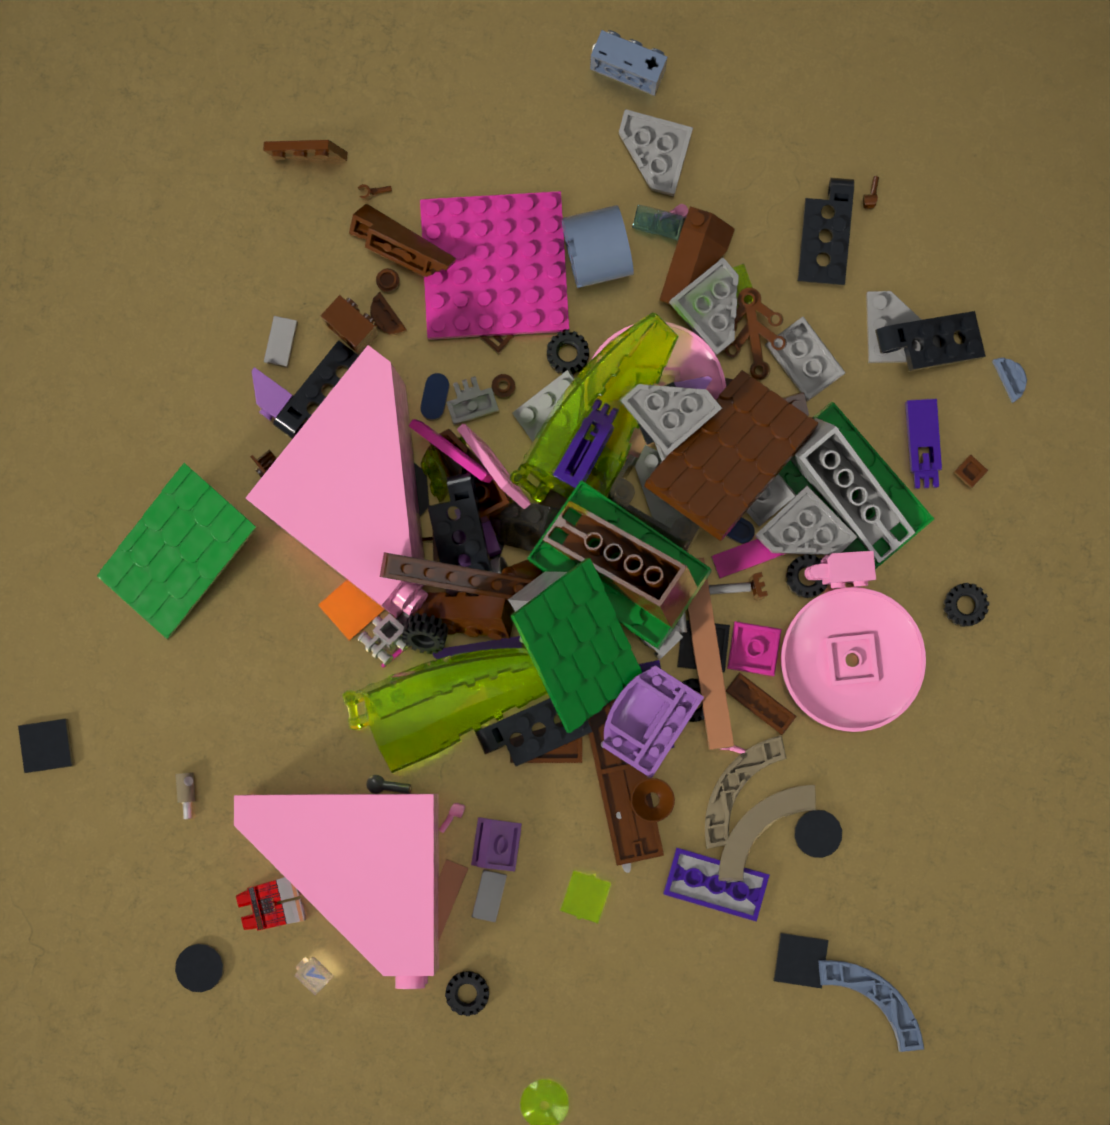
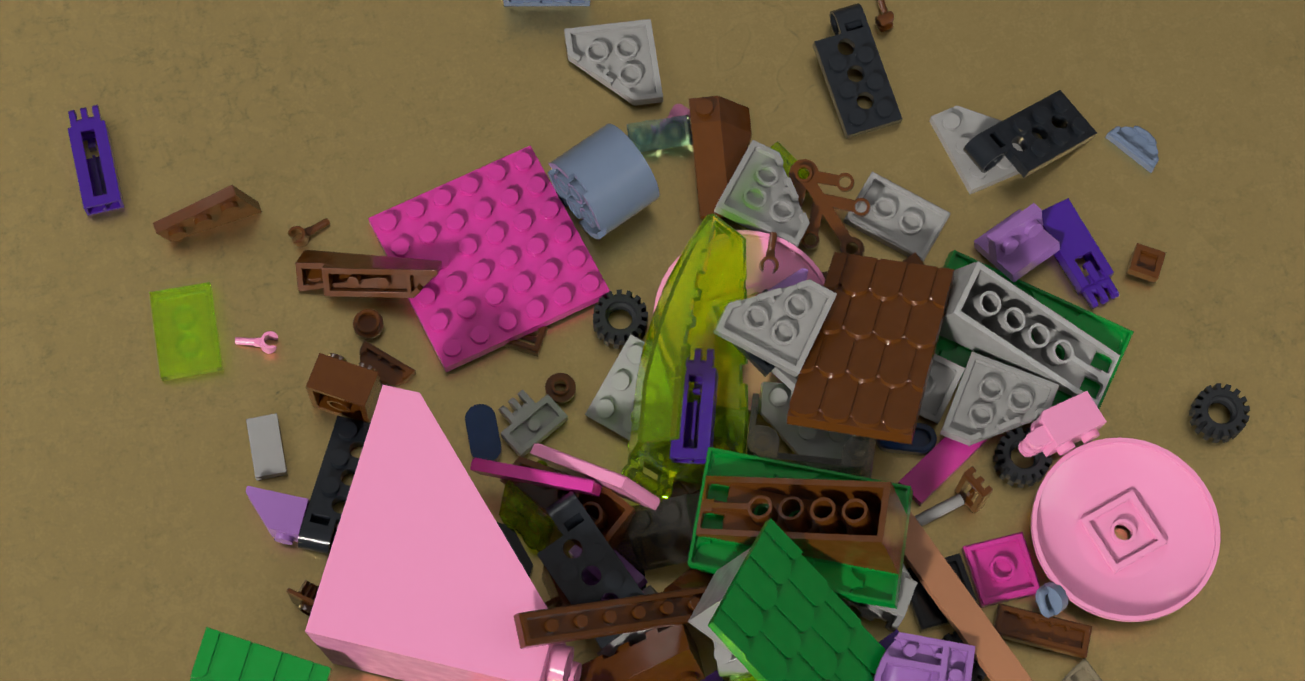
camera: 30 degrees left, 15 degrees down
none -> dark purple hinge [68,104,125,216]
none -> clear neon green tile [149,282,224,381]
none -> bright pink hand [235,331,278,354]
none -> reddish brown hand [759,232,779,274]
none -> medium lavender bracket [974,203,1060,282]
none -> sand blue tile [1035,582,1068,618]

